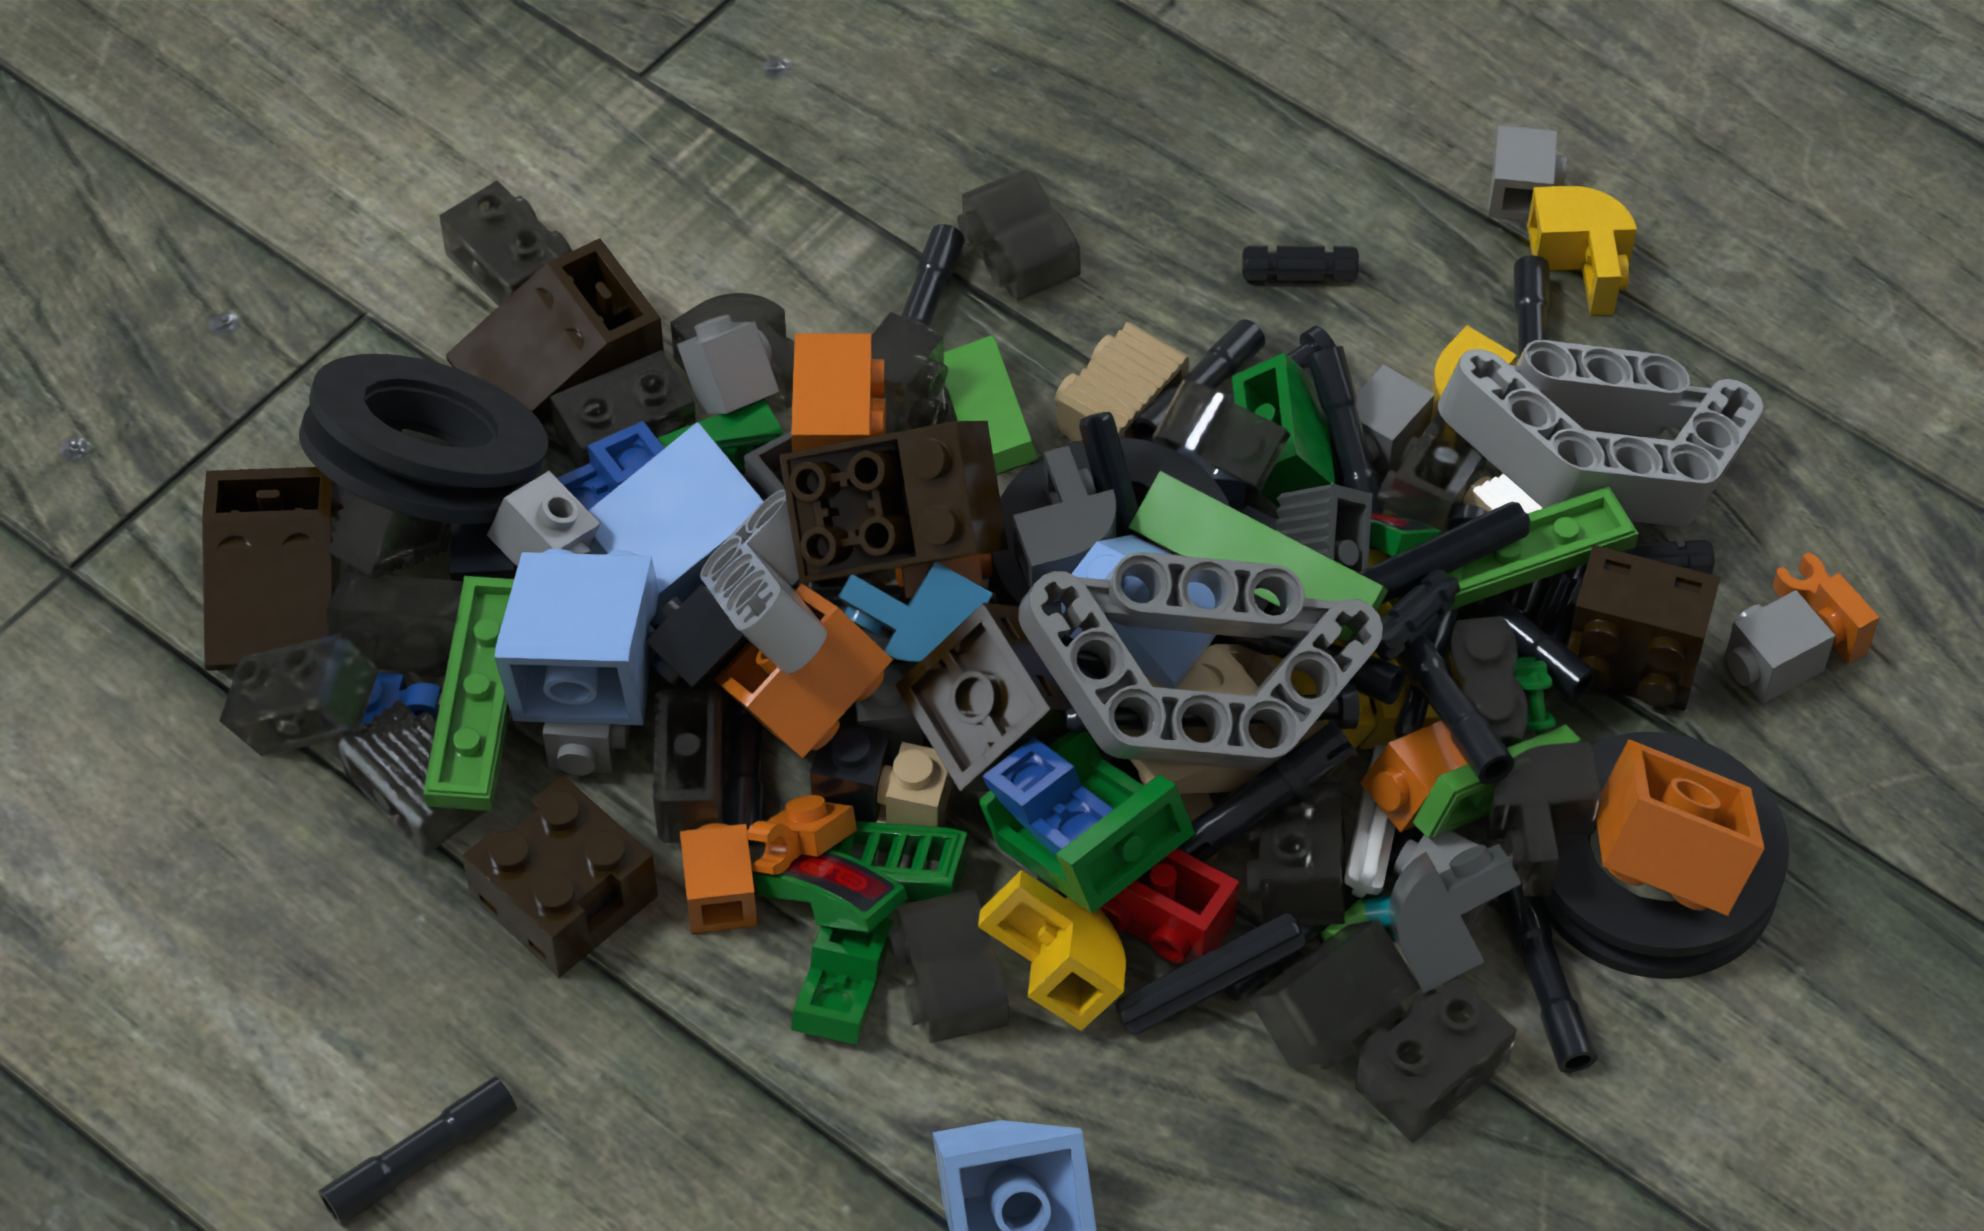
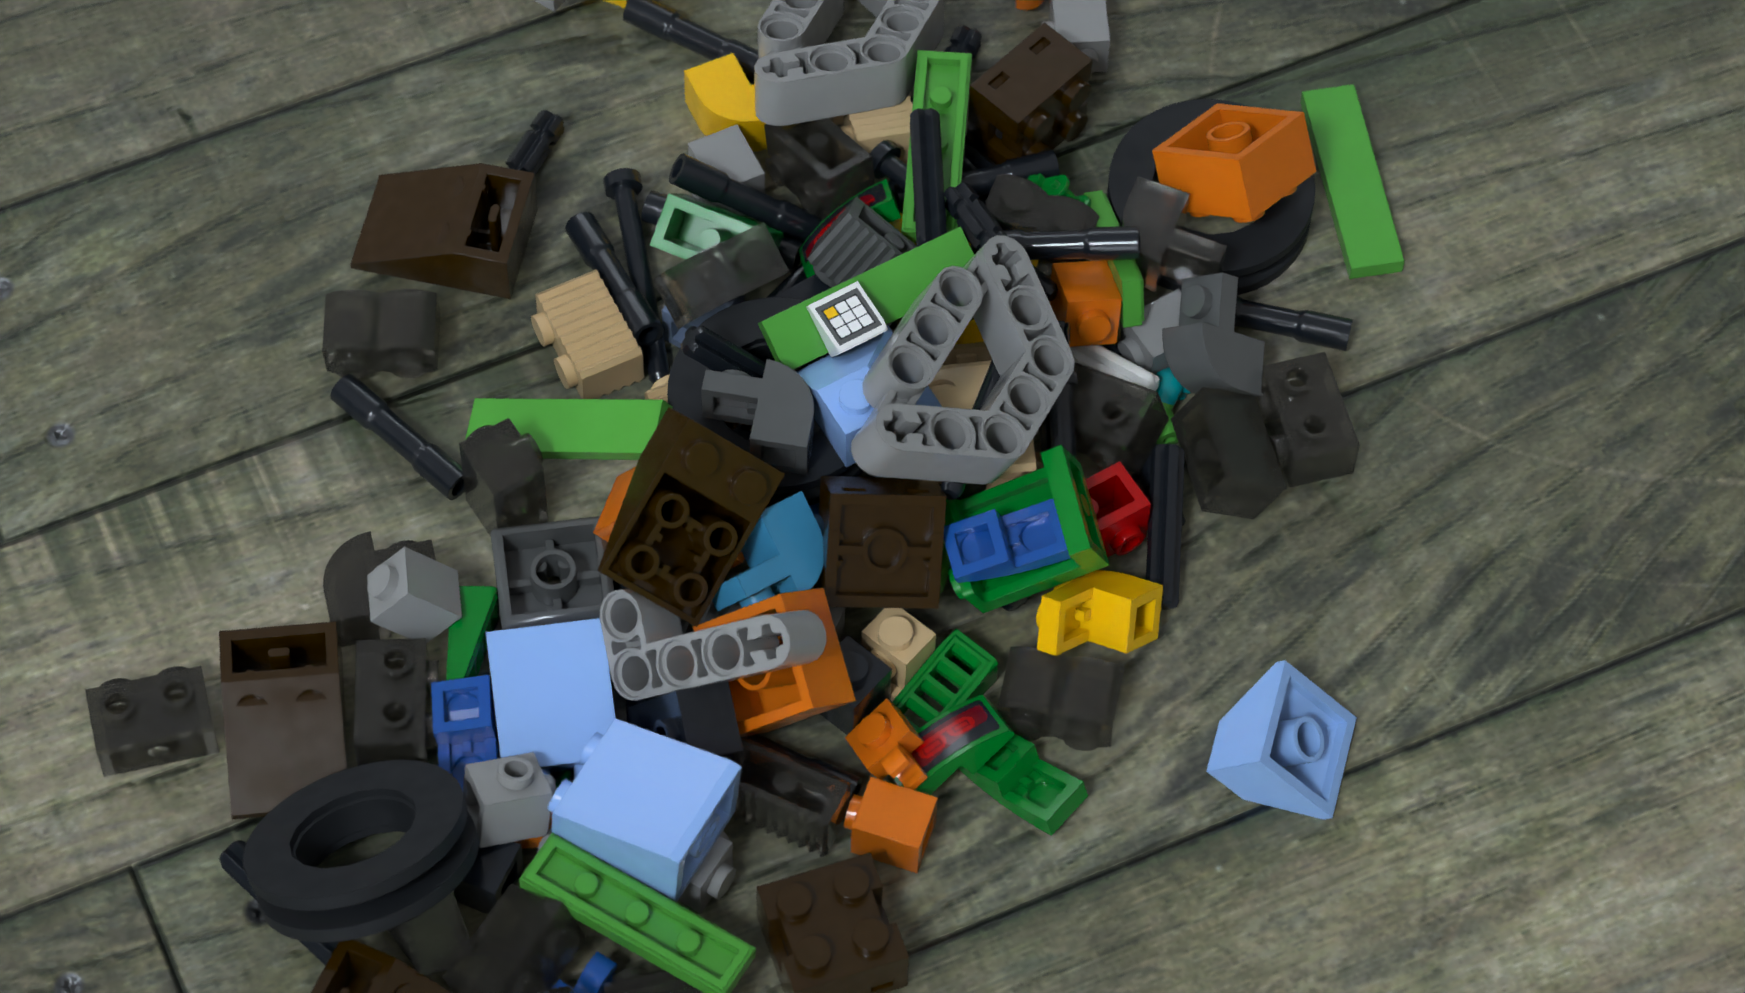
camera: 65 degrees left, 5 degrees up
orange brick [791,333,886,452] -> none
none -> dark brown slope [351,163,538,299]
none -> slope [806,281,889,358]
none -> bright green tile [1300,84,1404,279]

